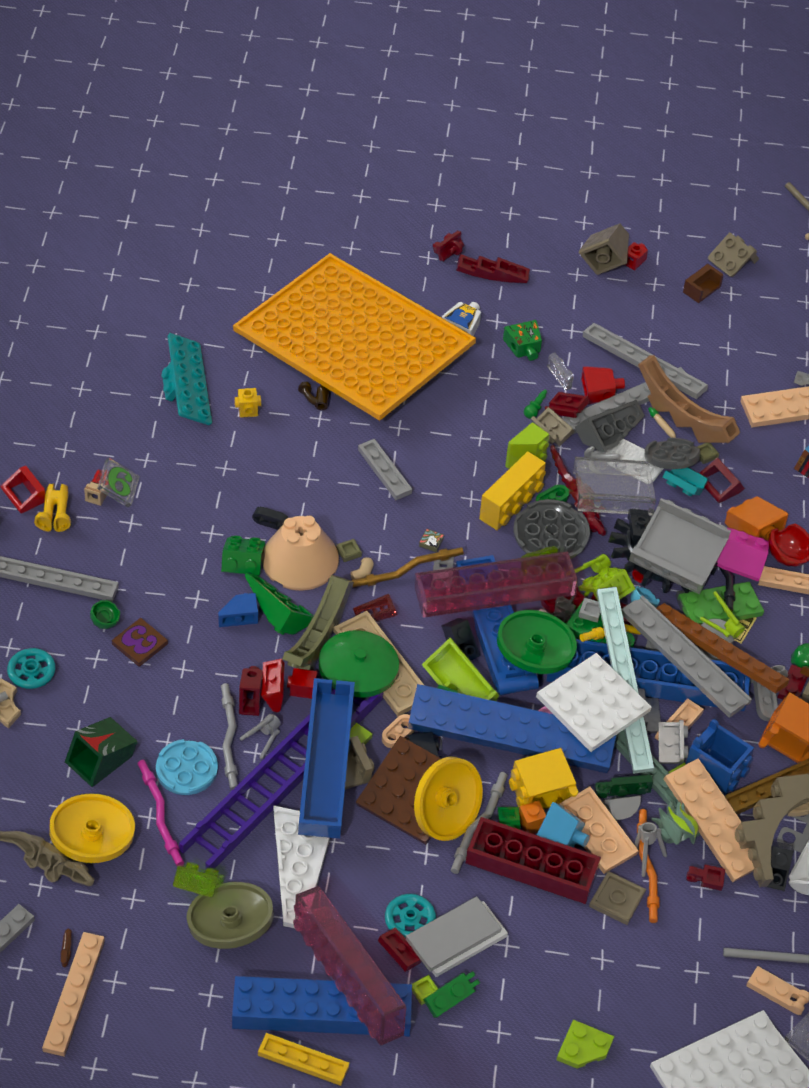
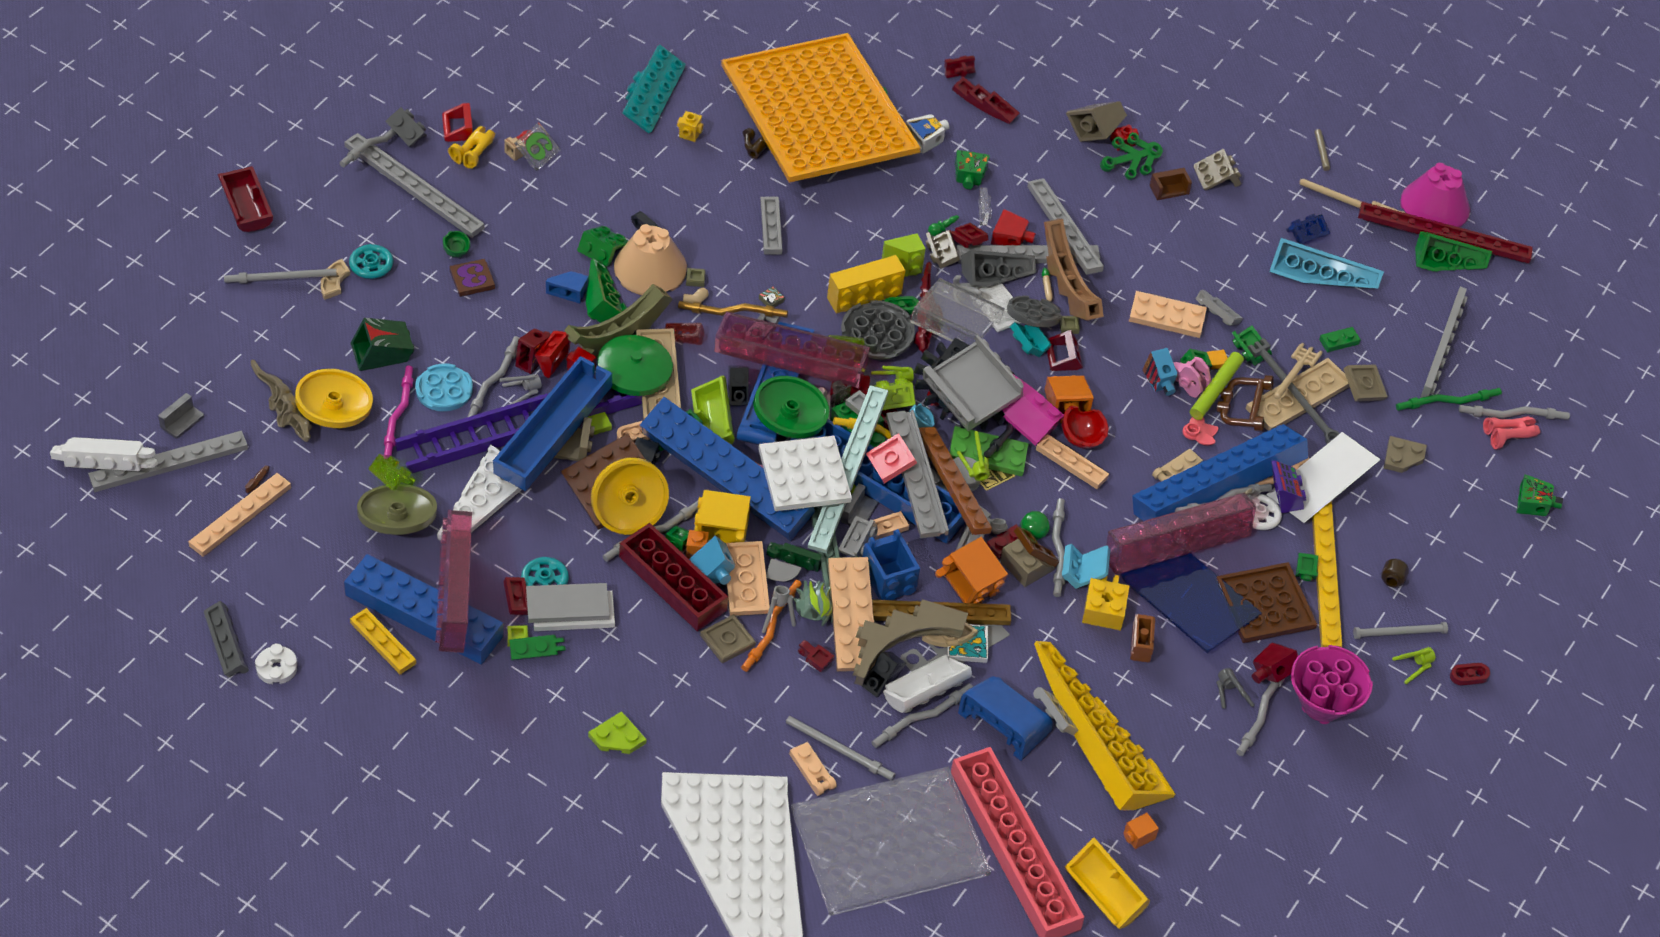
camera: 25 degrees right, 0 degrees up
none -> coral plate [866,433,917,484]
none -> green plant [1100,133,1163,180]

